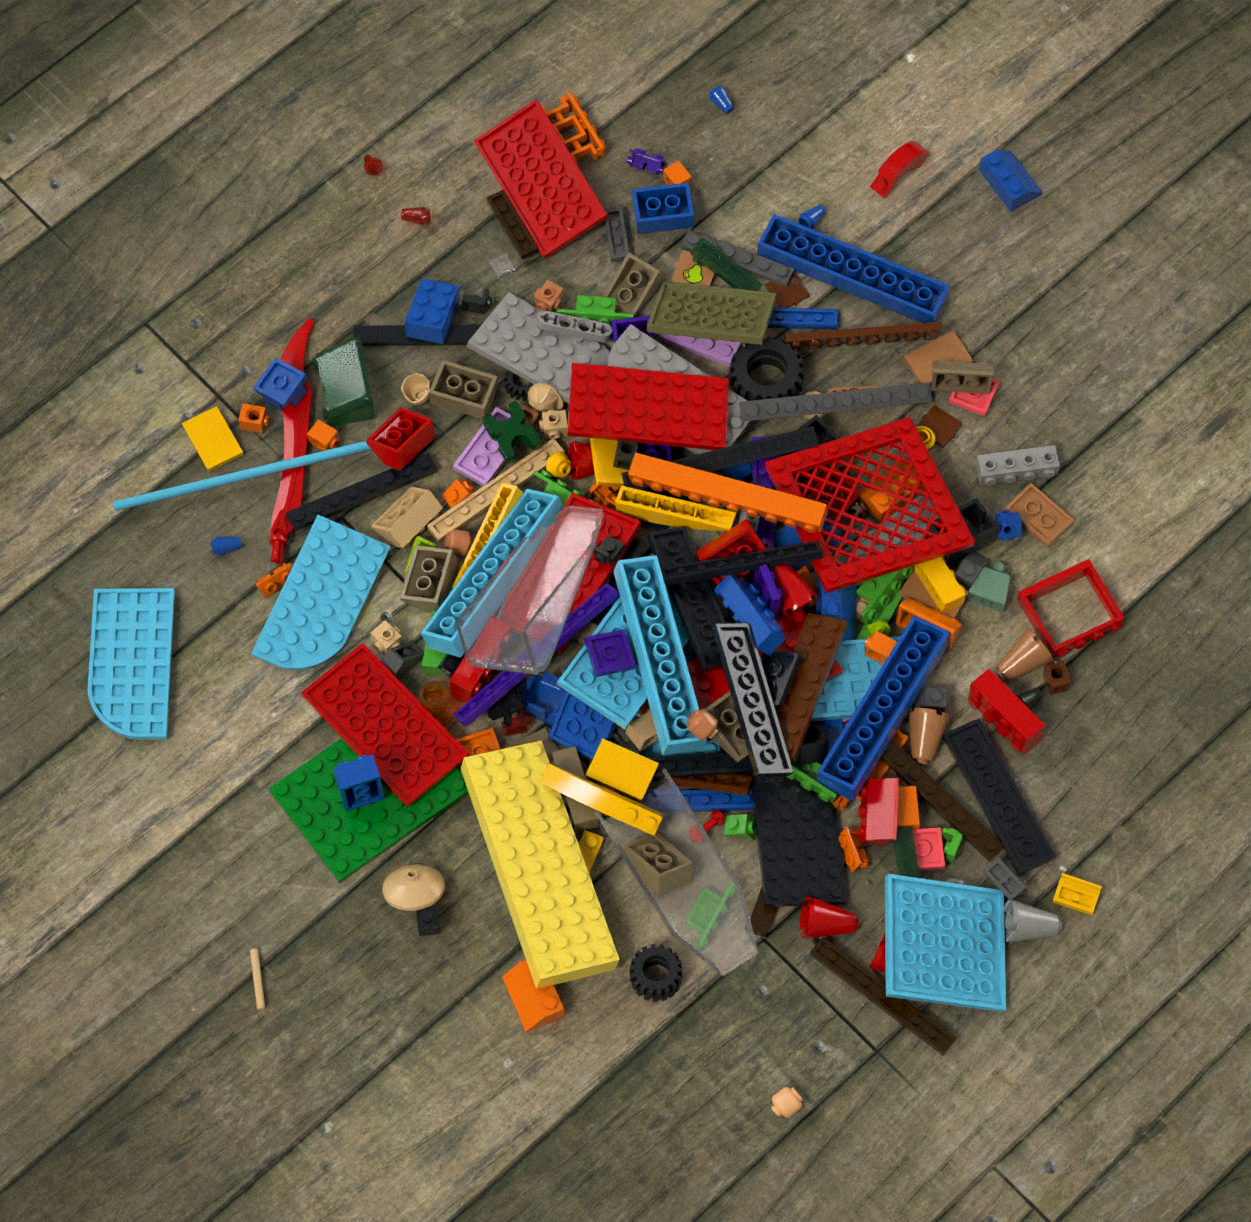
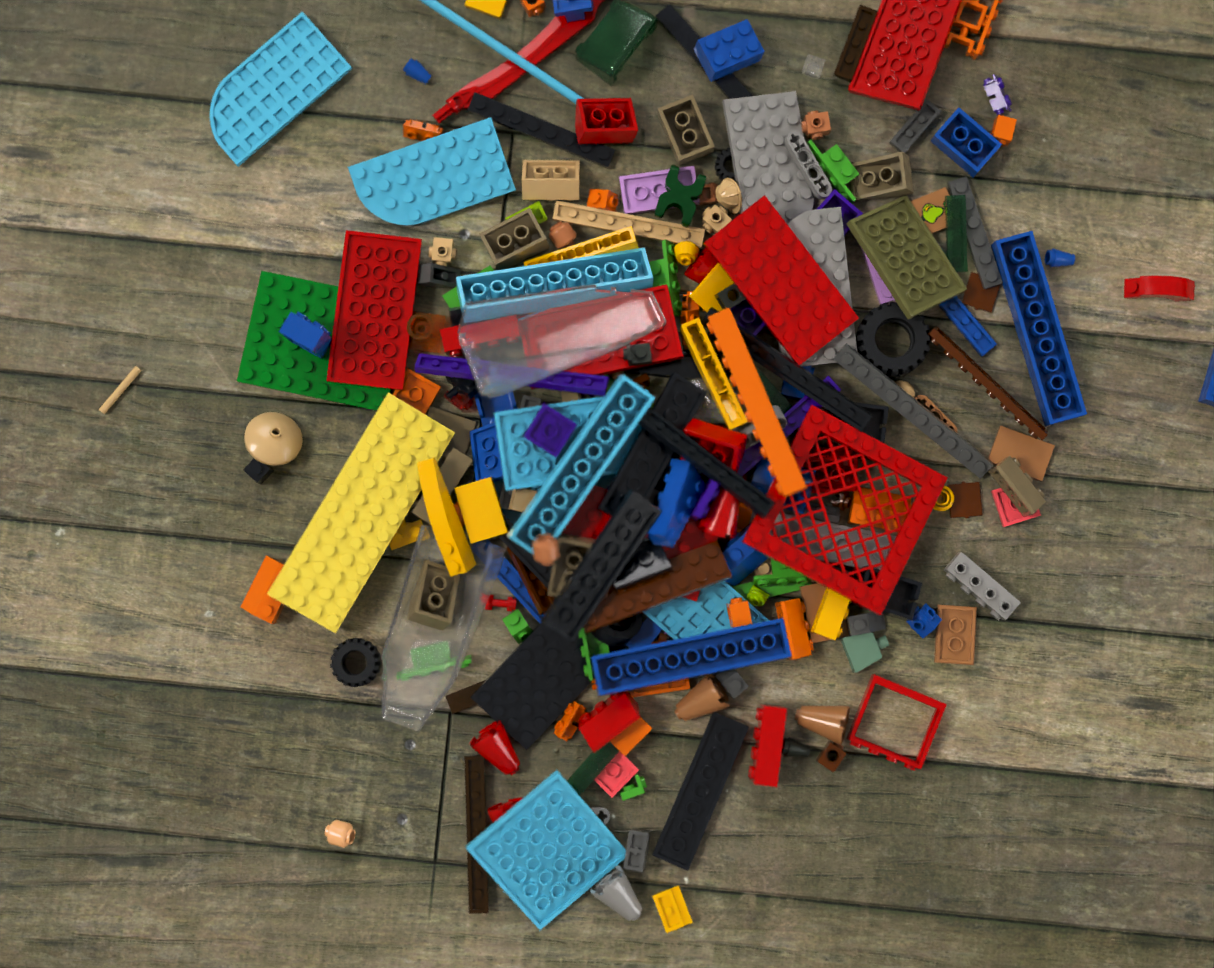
camera: 50 degrees right, 20 degrees up
orange brick [307,419,339,451] -> none
tan hair [401,373,432,405] -> none
pearl dark grey bracket [462,289,492,315] -> none
blue cone [708,86,735,114] -> none
dark brown plate [880,739,1003,861] -> none

